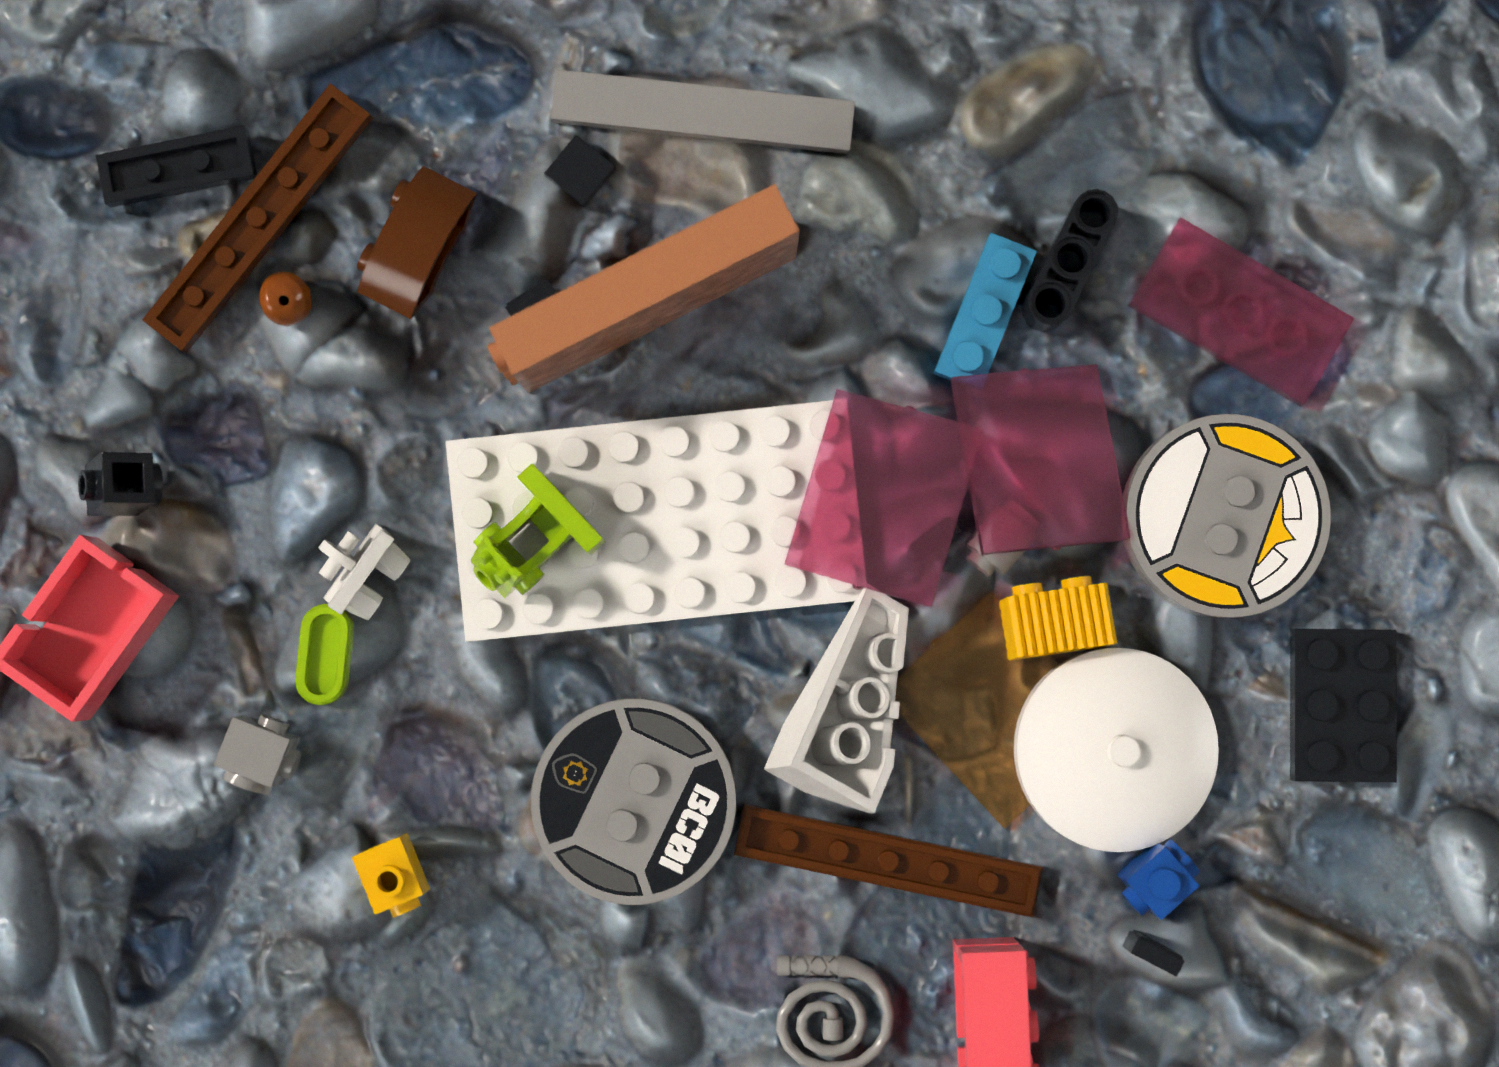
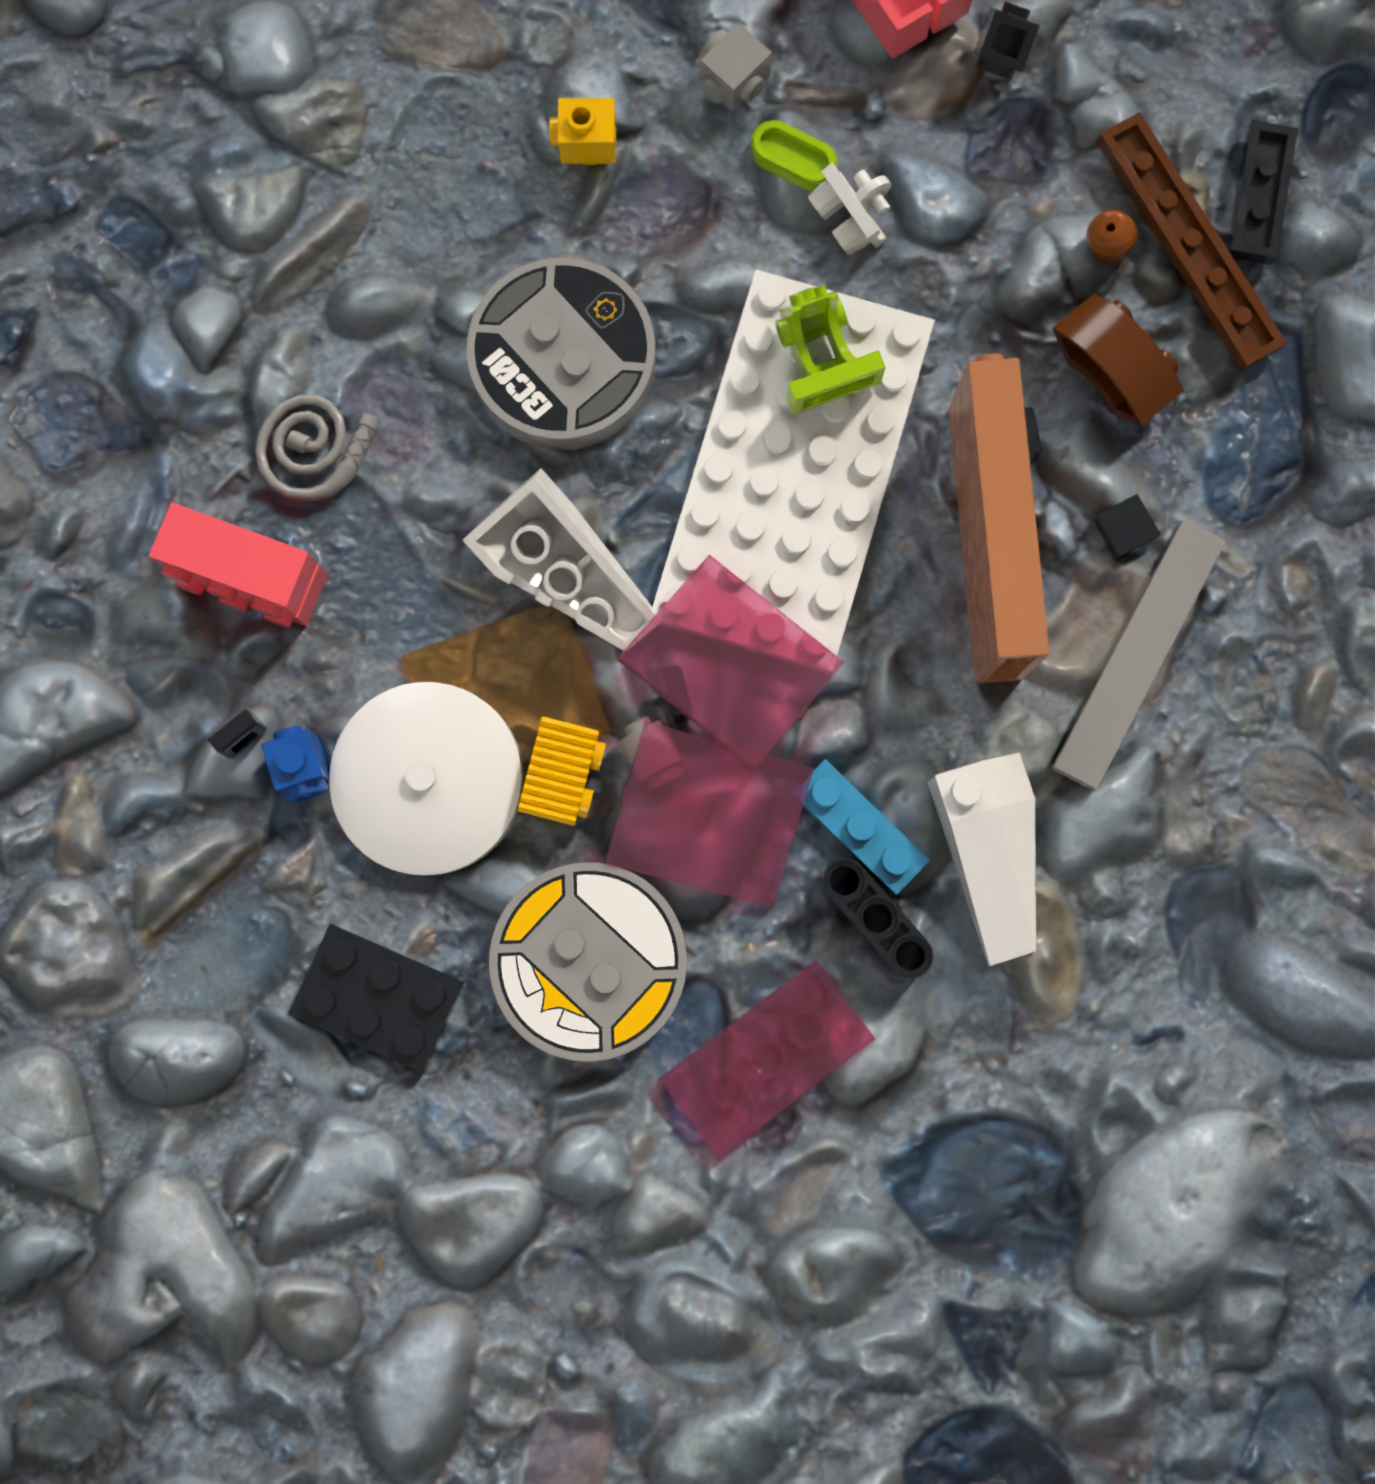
camera: 115 degrees right, 5 degrees down
reddish brown tile [734,804,1043,917] -> none
none -> white wedge [927,753,1036,966]

